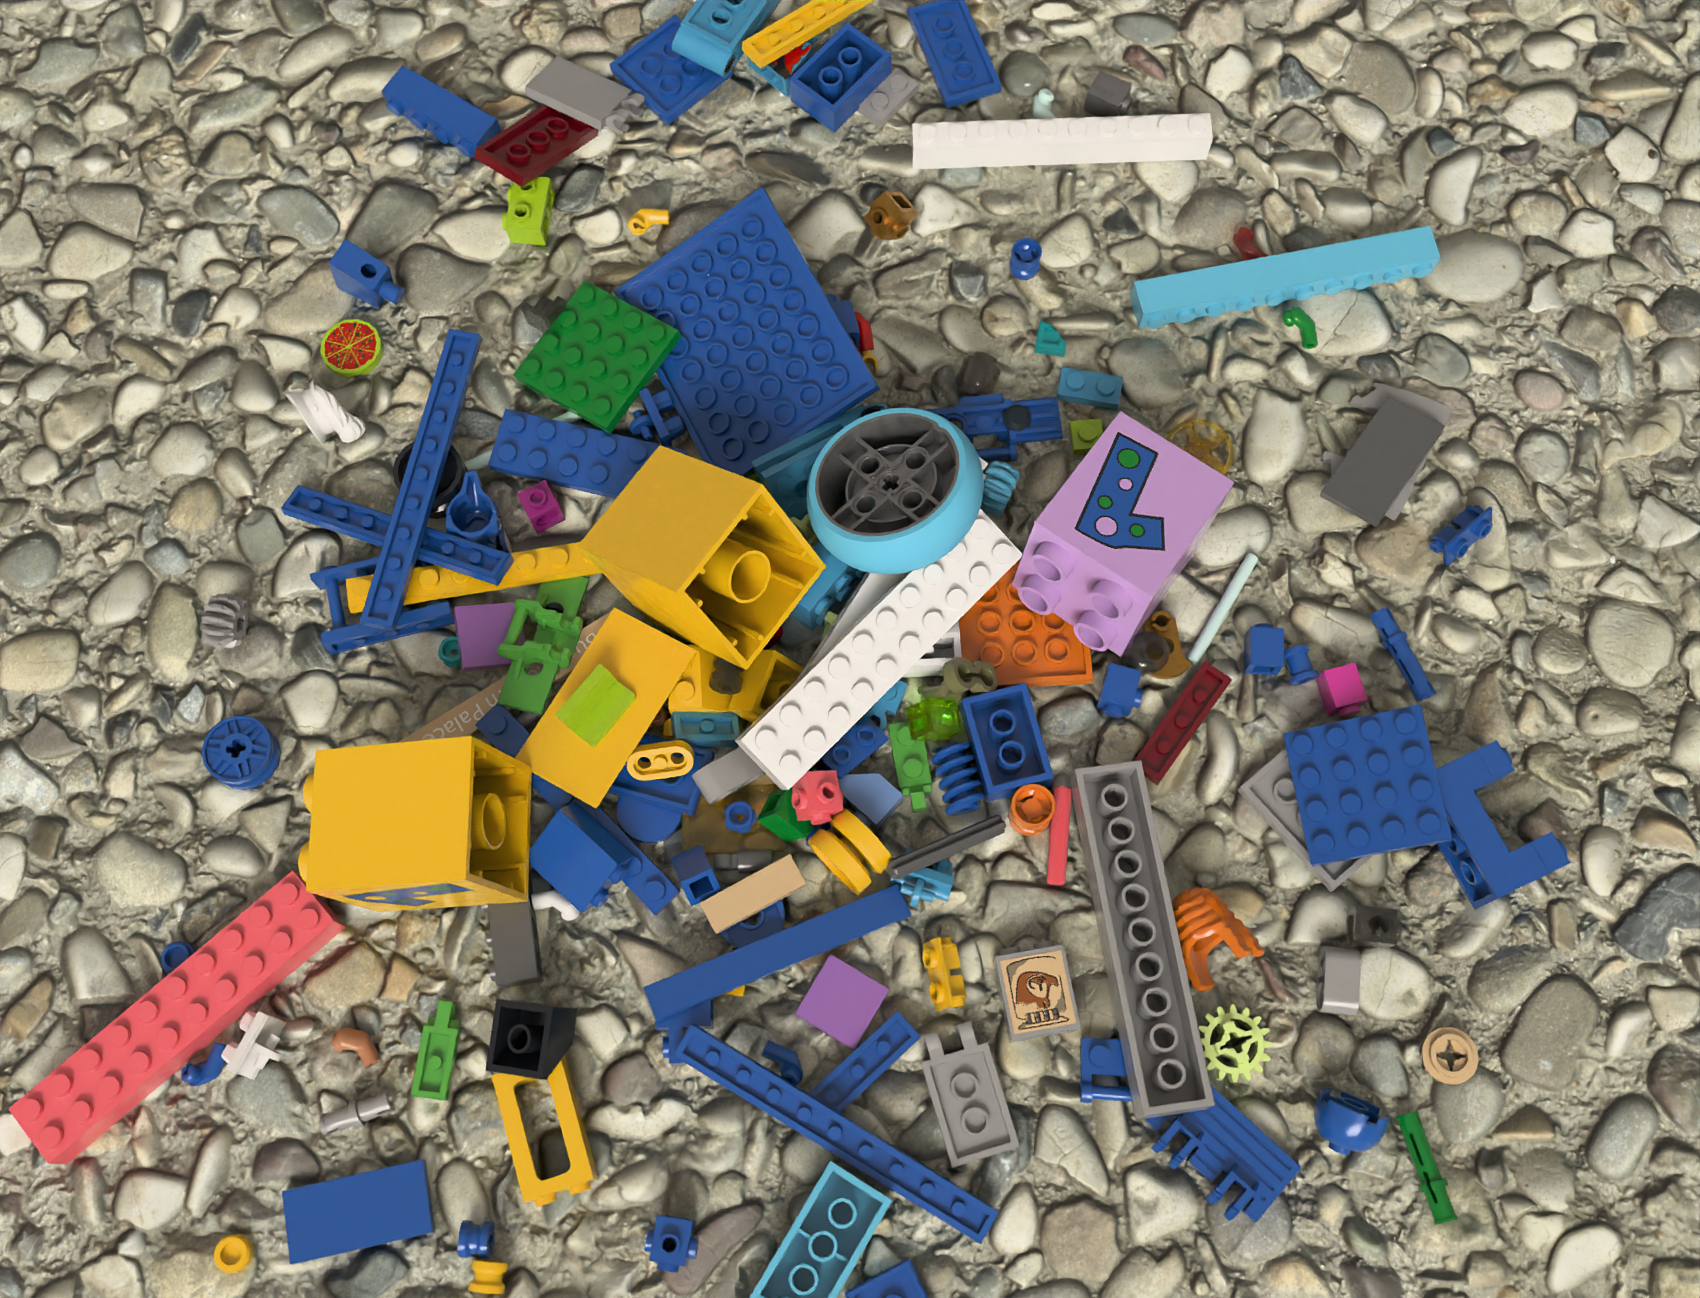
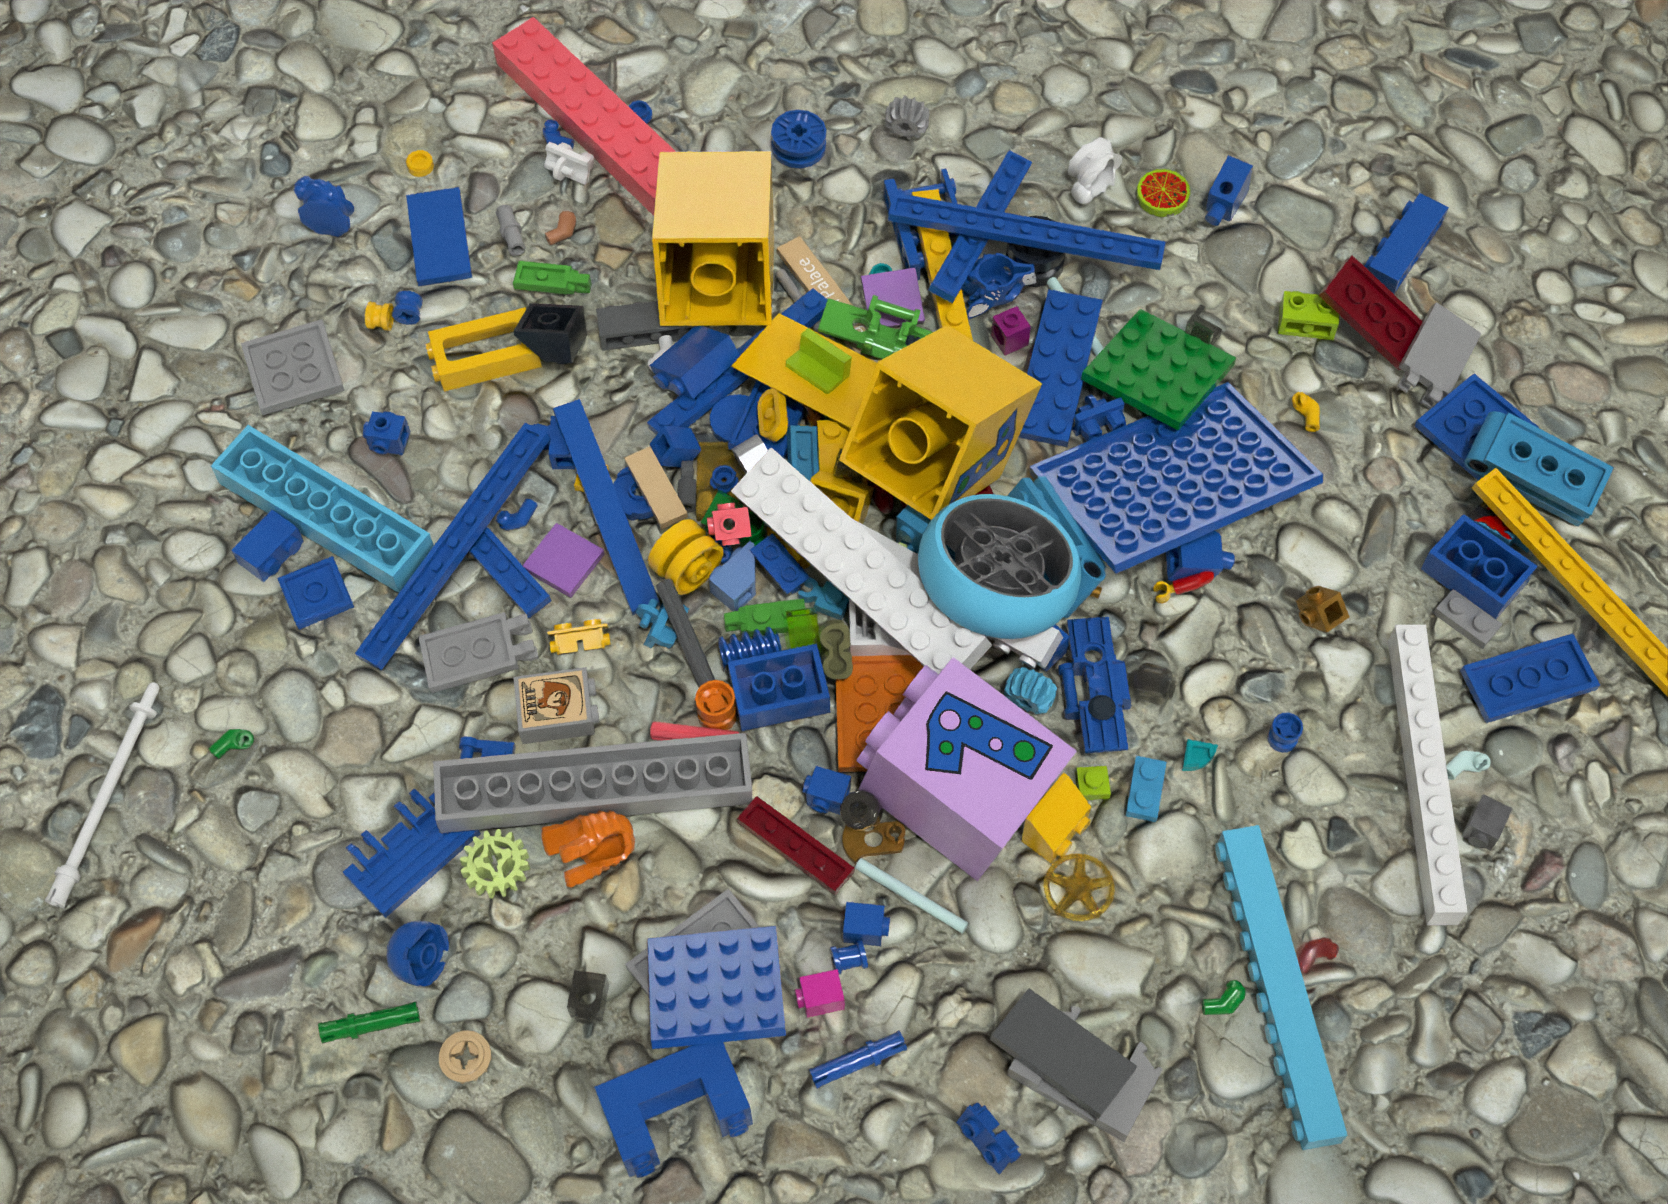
camera: 90 degrees right, 10 degrees down
light grey beam [1316,946,1361,1016] -> none

